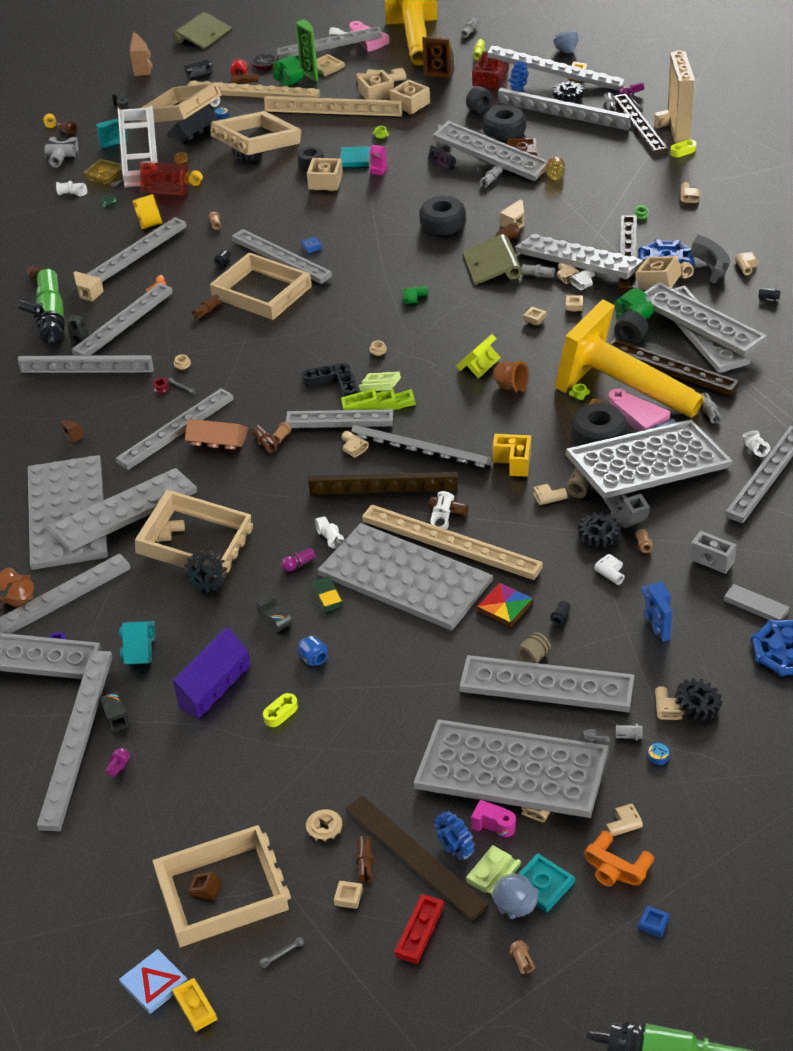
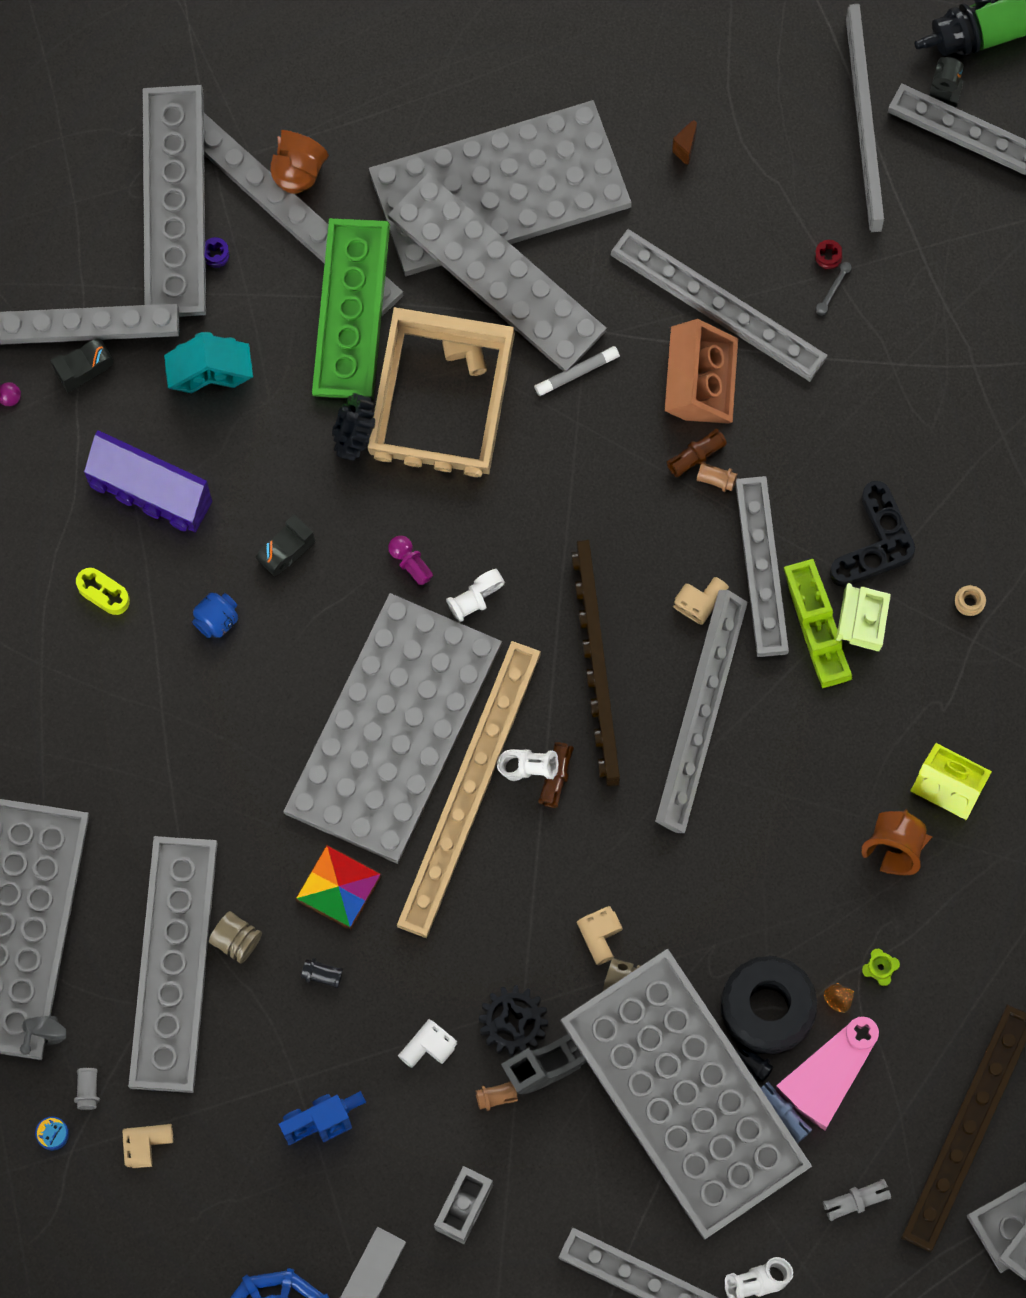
camera: 80 degrees right, 30 degrees up
tan plate [174,354,191,370] -> none
clear green tile [311,576,343,612] -> none
yellow brick [493,434,531,477] -> none
yellow piece [554,299,704,418] -> none
black gear [674,678,723,720] -> none
none -> bright green plate [312,218,390,400]
none -> light grey bar [534,346,620,396]

